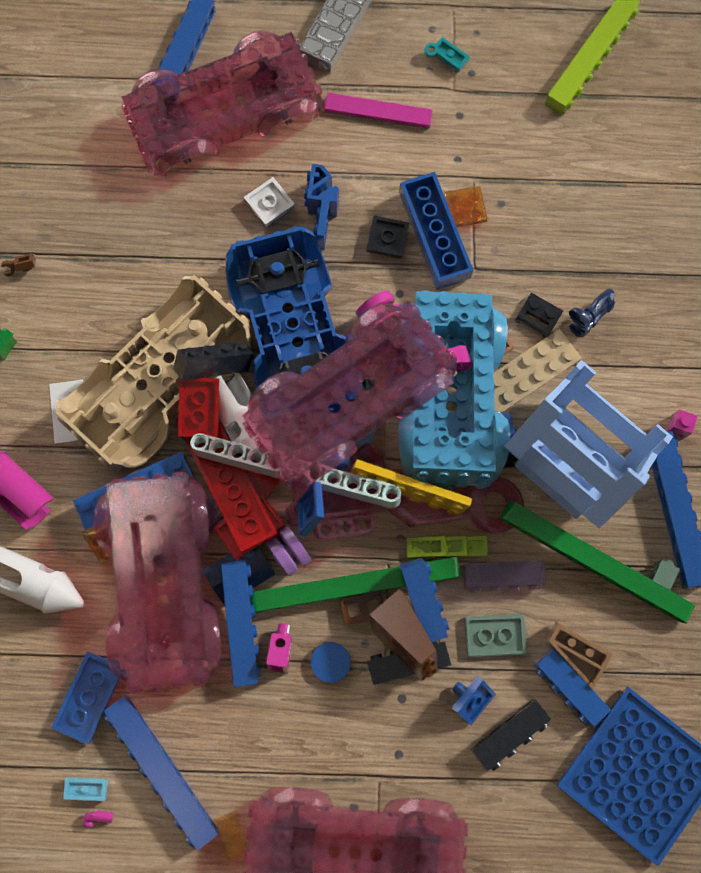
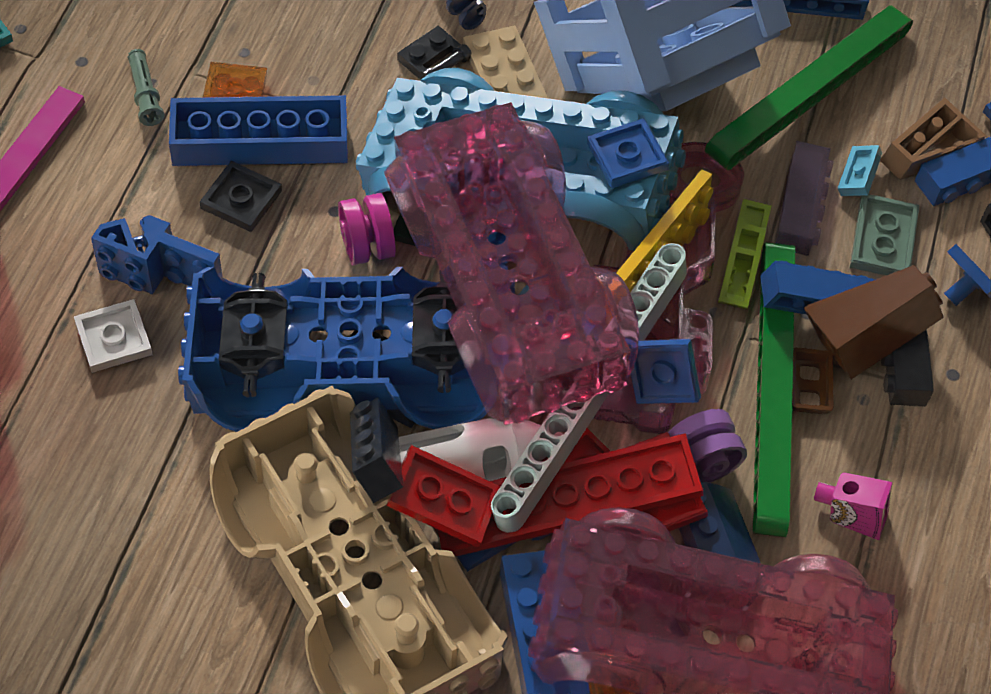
camera: 75 degrees left, 20 degrees down
blue brick [221,560,261,687] -> none
blue tile [311,642,351,683] -> none
sand green brick [649,559,680,590] -> none
none -> sand green pin [127,49,165,126]
none -> blue tile [587,118,669,189]
none -> medium azure plate [838,145,882,196]

